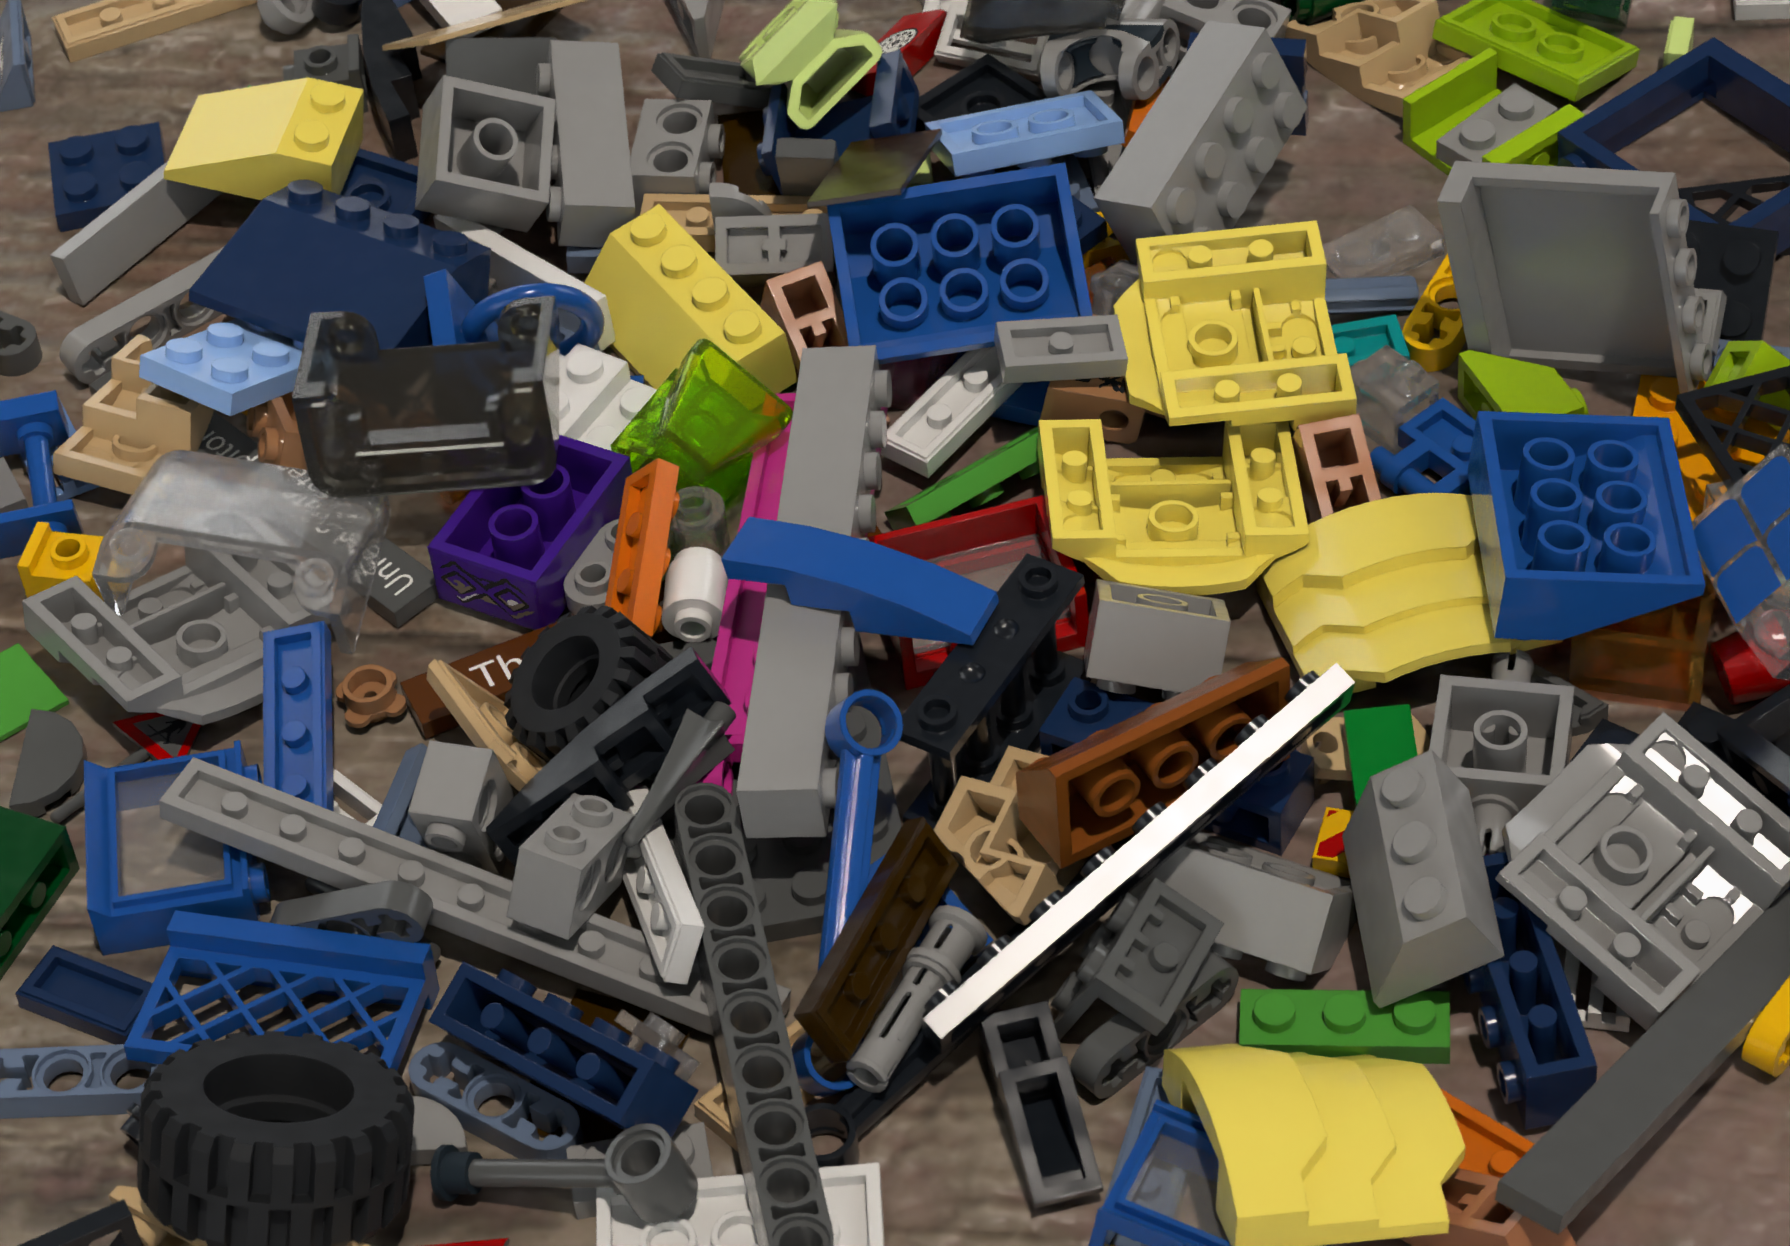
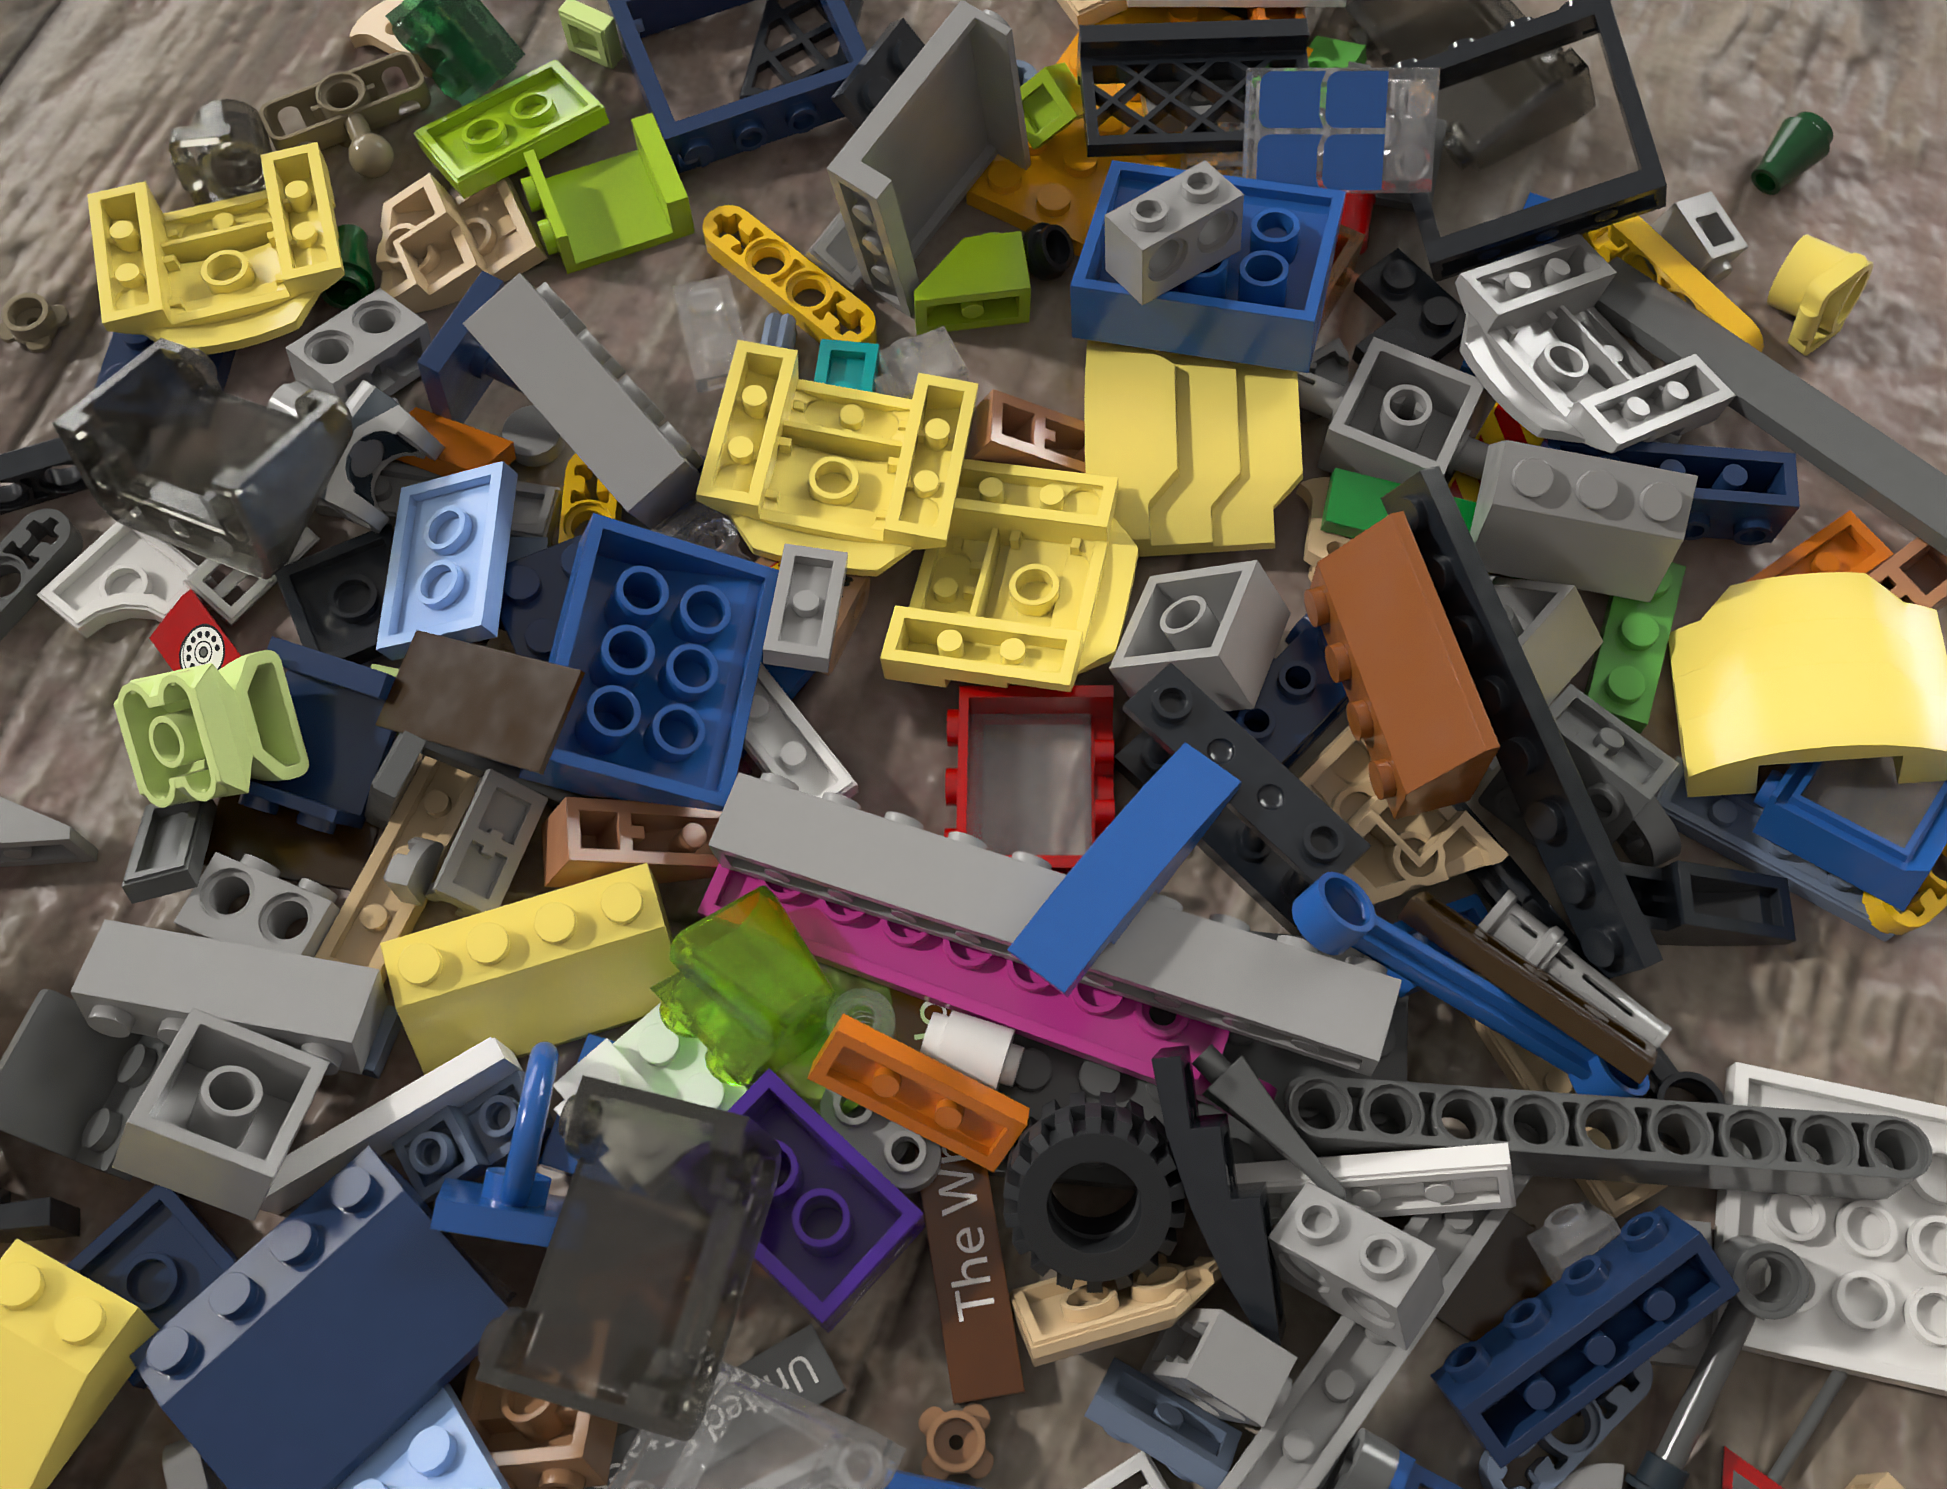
camera: 80 degrees left, 20 degrees up
bright green plate [884,427,1040,531] -> none
blue plate [1370,397,1476,496] -> none
light grey plate [1436,83,1558,167] -> none
none -> light grey brick [1105,160,1244,305]

